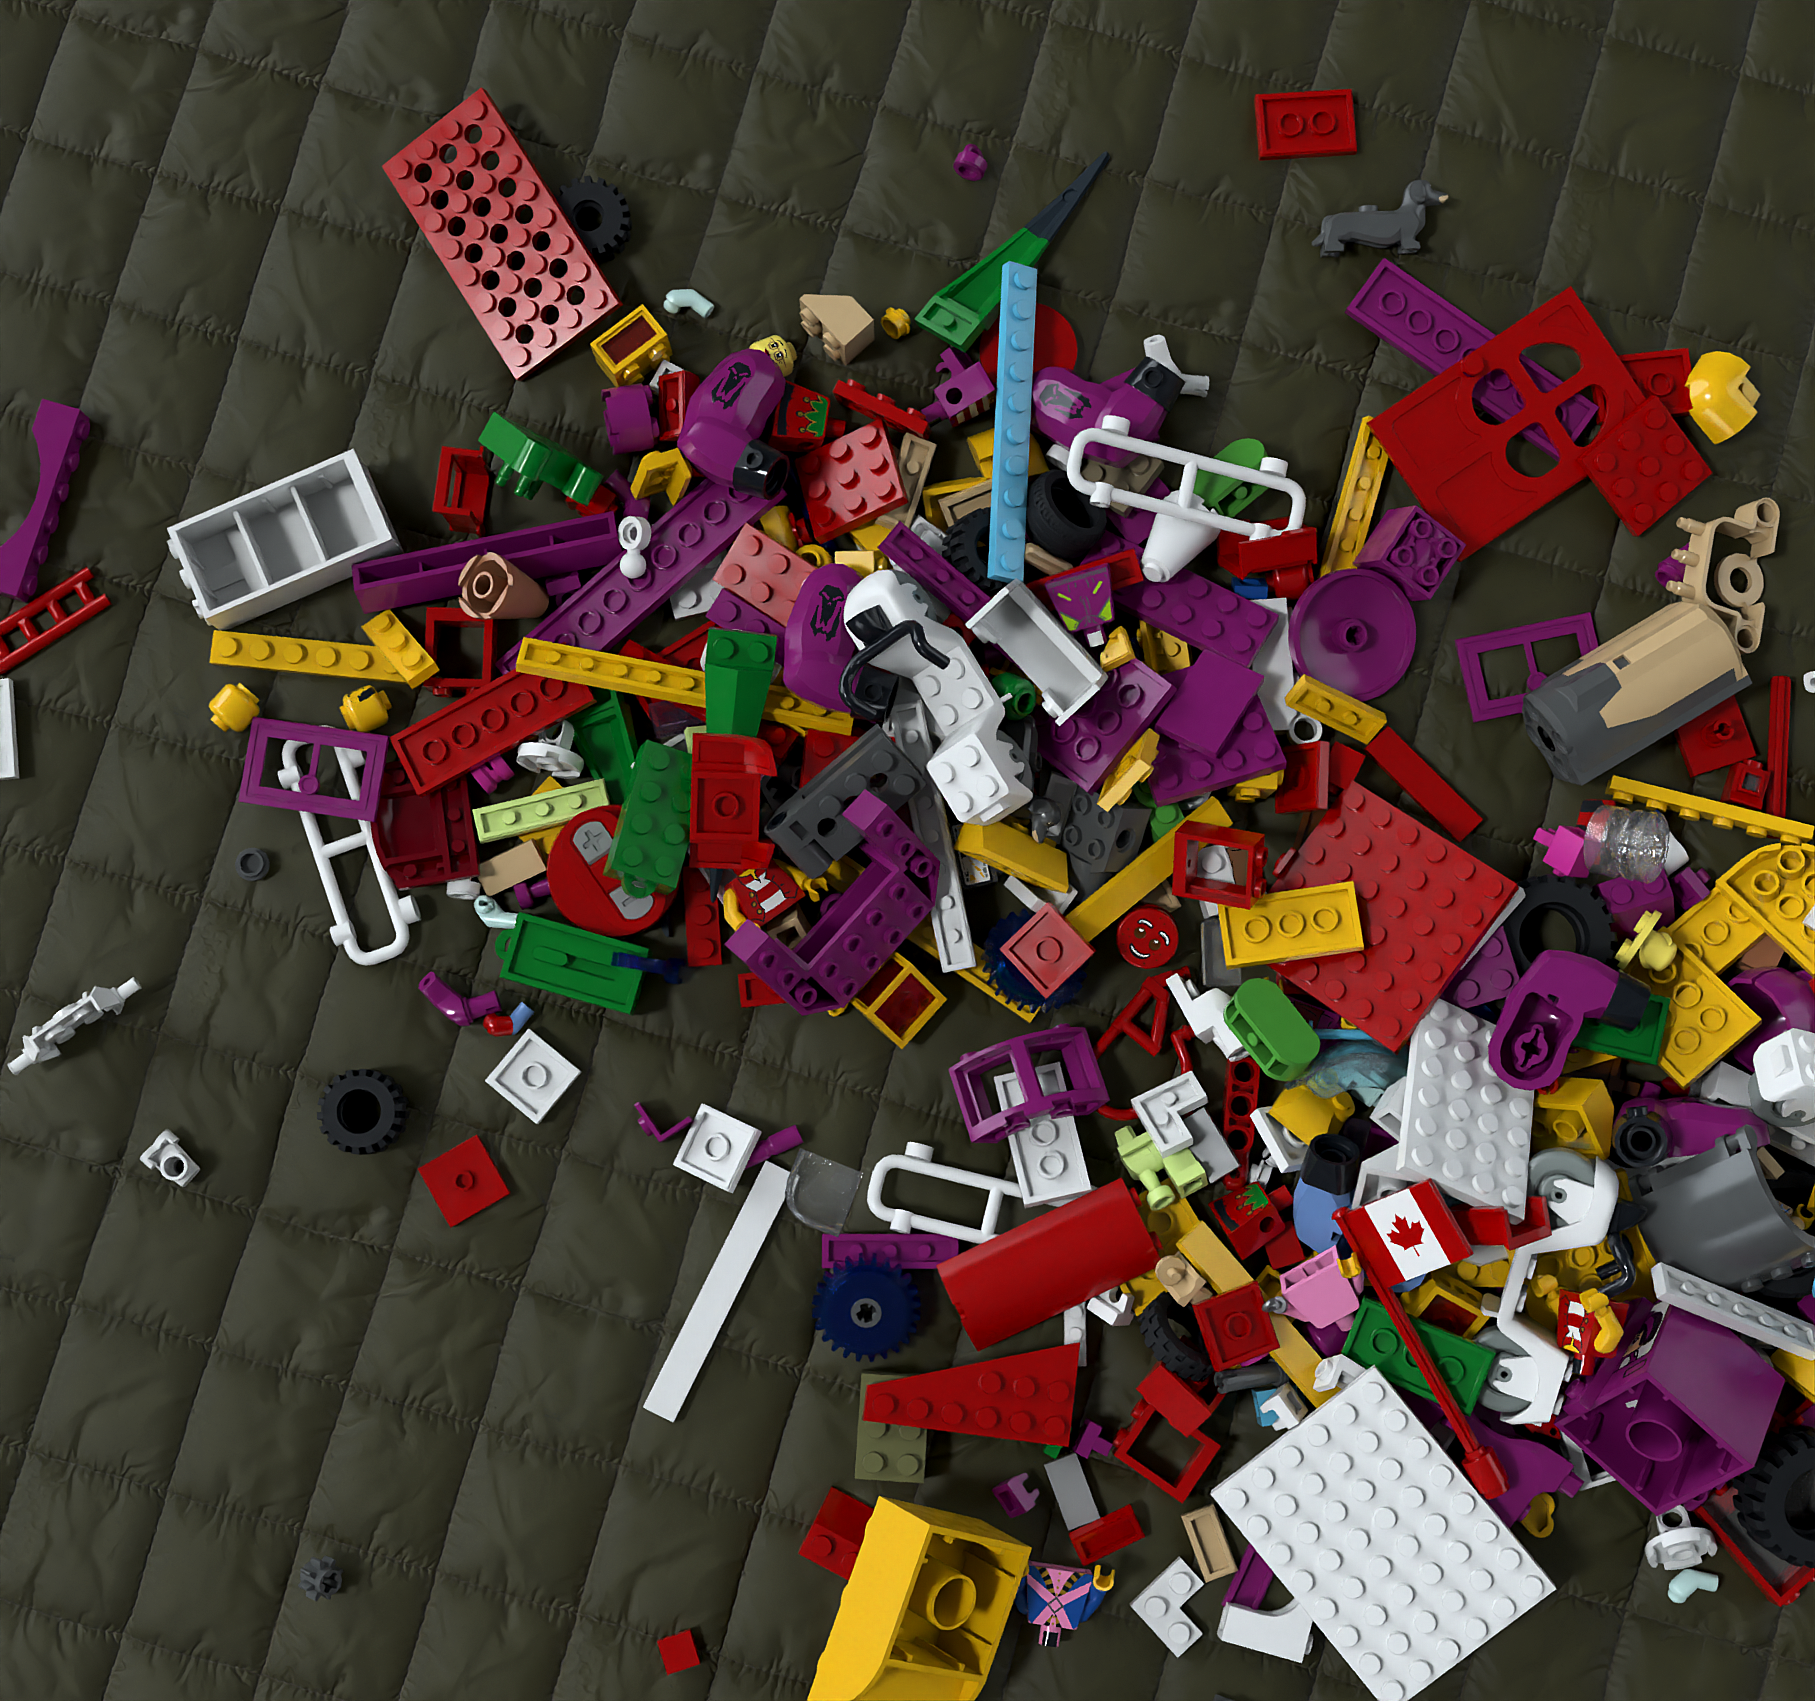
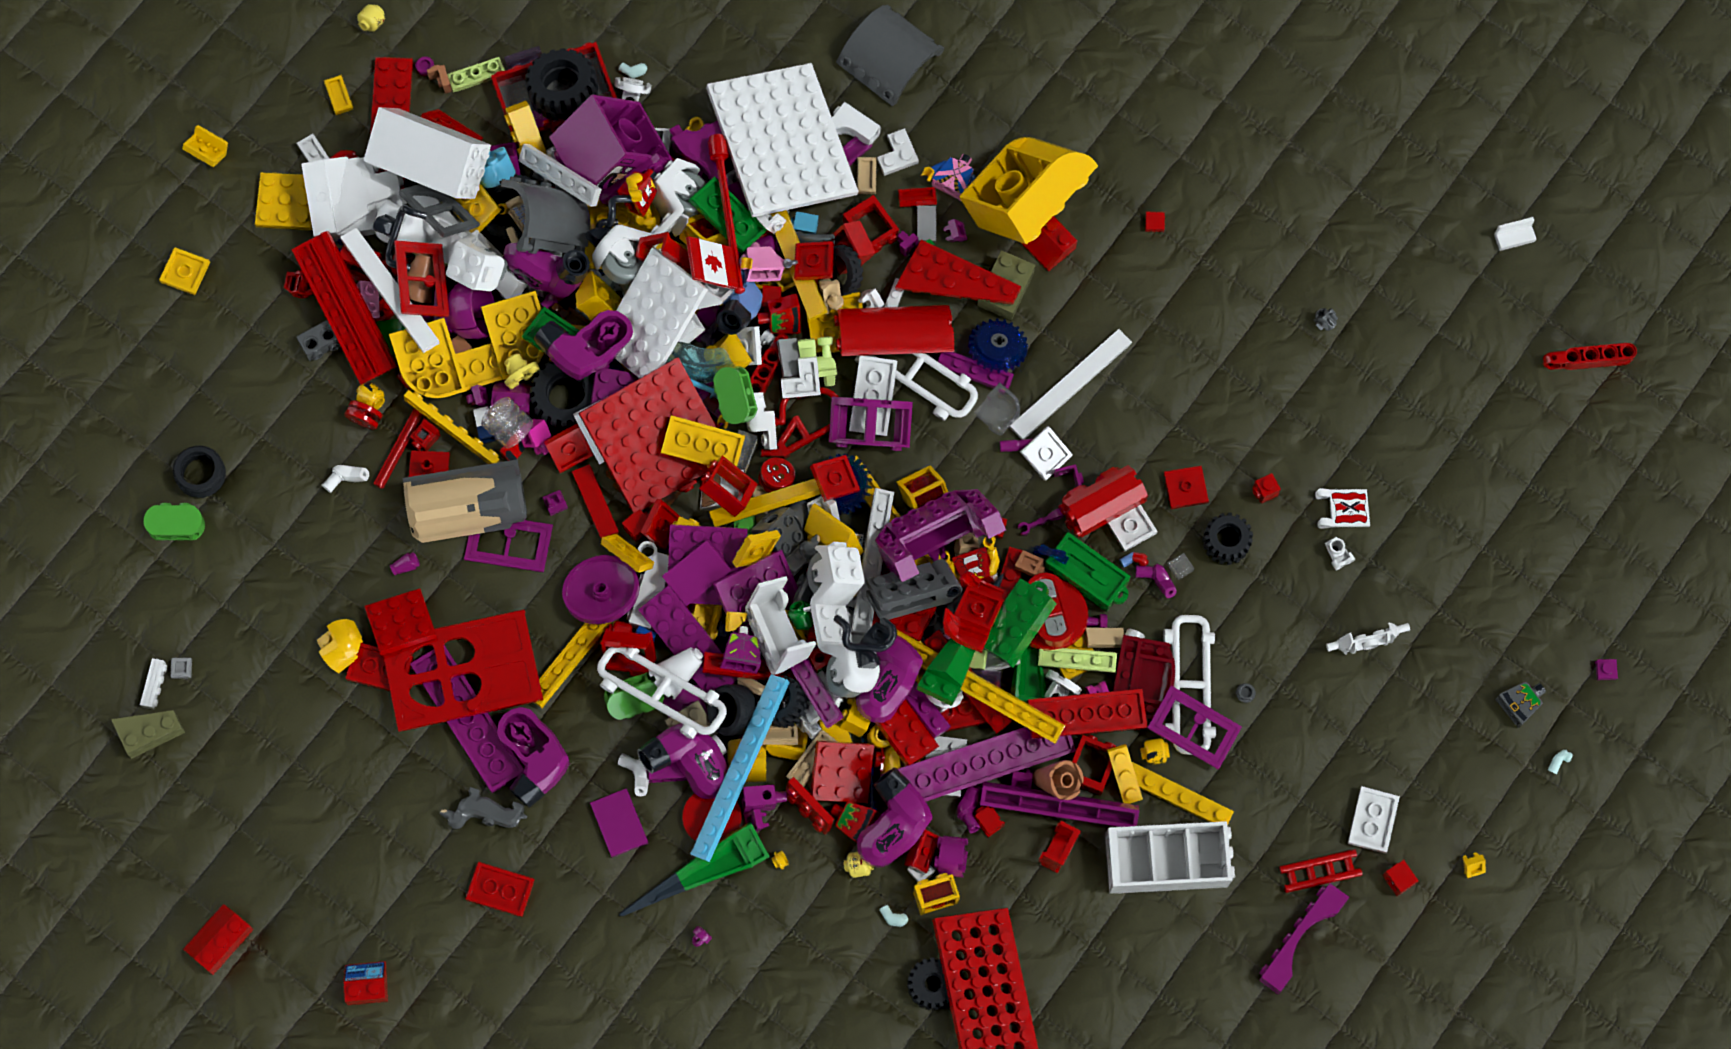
camera: 160 degrees left, 10 degrees down
yellow head [209,682,260,733] -> none
light aqua arm [474,895,518,929] -> none
green piece [478,412,604,506] -> none
white plate [618,516,651,579] -> none
yellow bracket [630,448,692,506] -> none
tan slope [799,294,874,366] -> none
white tile [1260,1382,1308,1431] -> none
magenta brick [1352,505,1466,602] -> none
tan piece [1666,498,1780,655] -> none
none -> magenta piece [497,707,570,808]
none -> magenta tile [542,490,568,516]
none -> red tile [544,424,593,473]
none -> magenta tile [590,788,648,858]
none -> nougat bracket [1015,550,1046,577]
none -> magenta piece [1018,508,1064,536]
none -> red brick [1058,465,1148,538]
none -> clear tile [1167,553,1194,580]
none -> red brick [1252,473,1281,504]
none -> flag [1315,488,1370,529]

